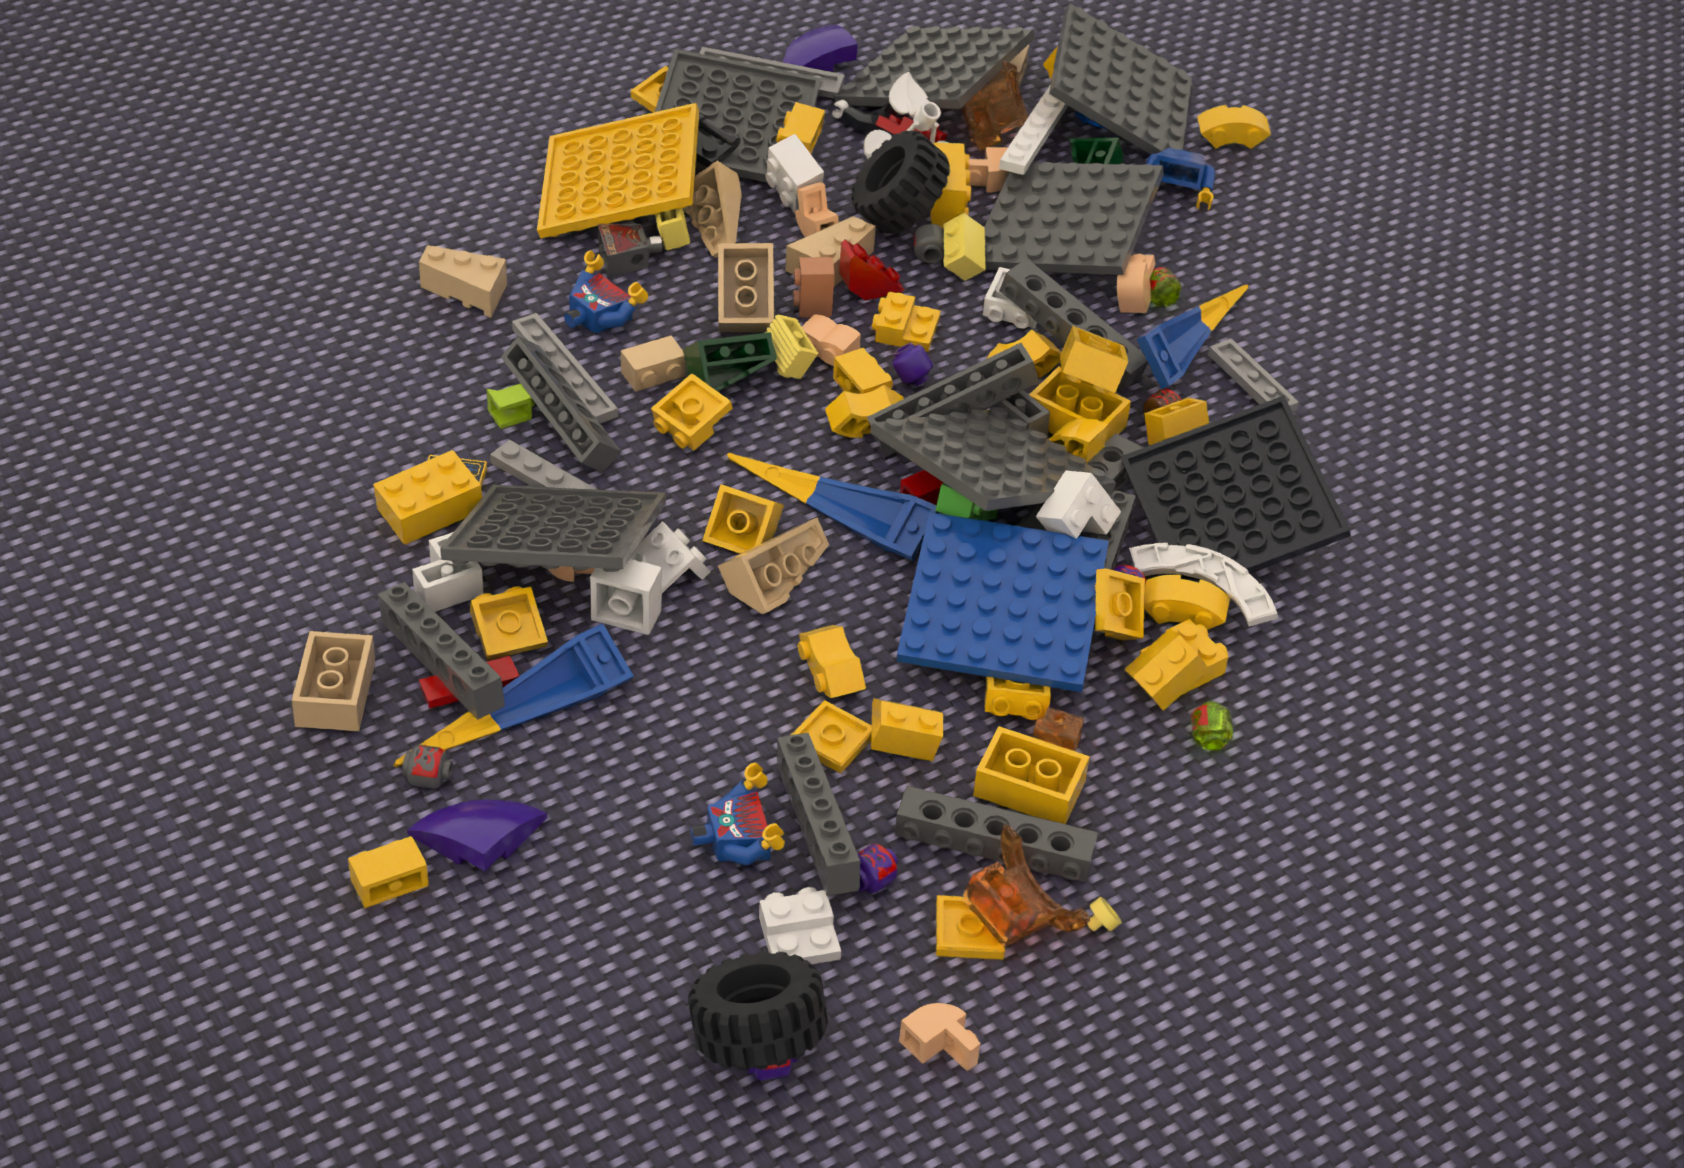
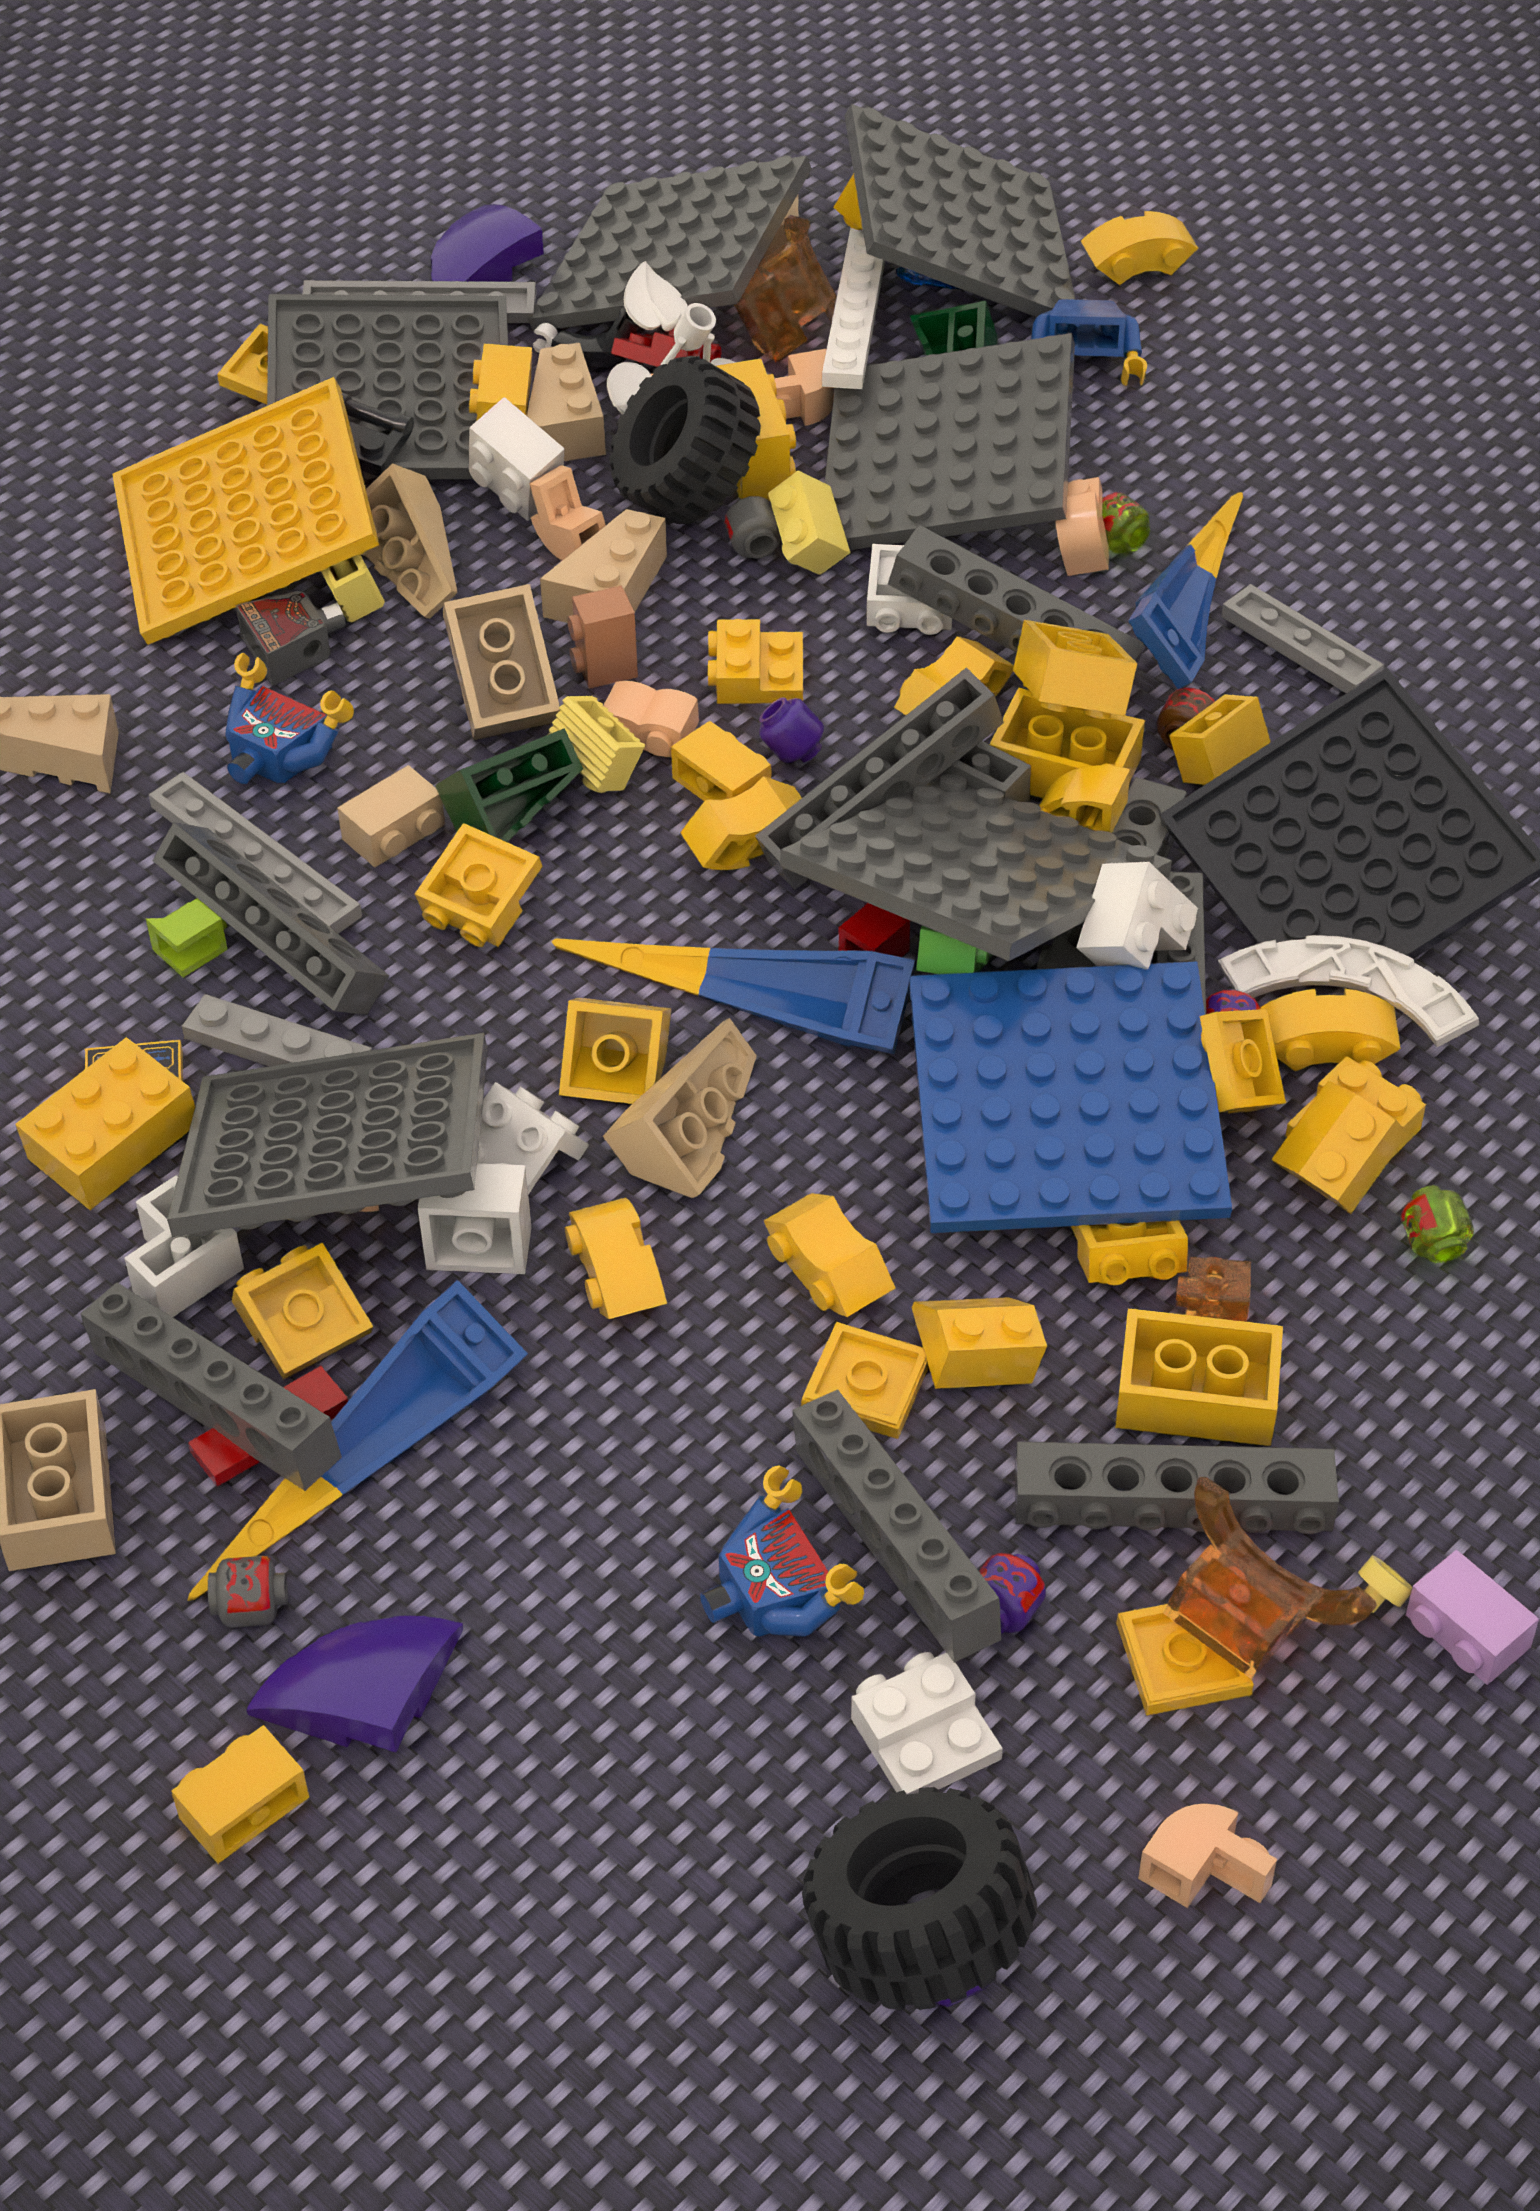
camera: 10 degrees left, 5 degrees up
red slope [839,239,904,301] -> none
none -> tan wedge [527,343,606,461]
none -> yellow brick [565,1197,667,1319]
none -> lavender brick [1406,1549,1539,1685]

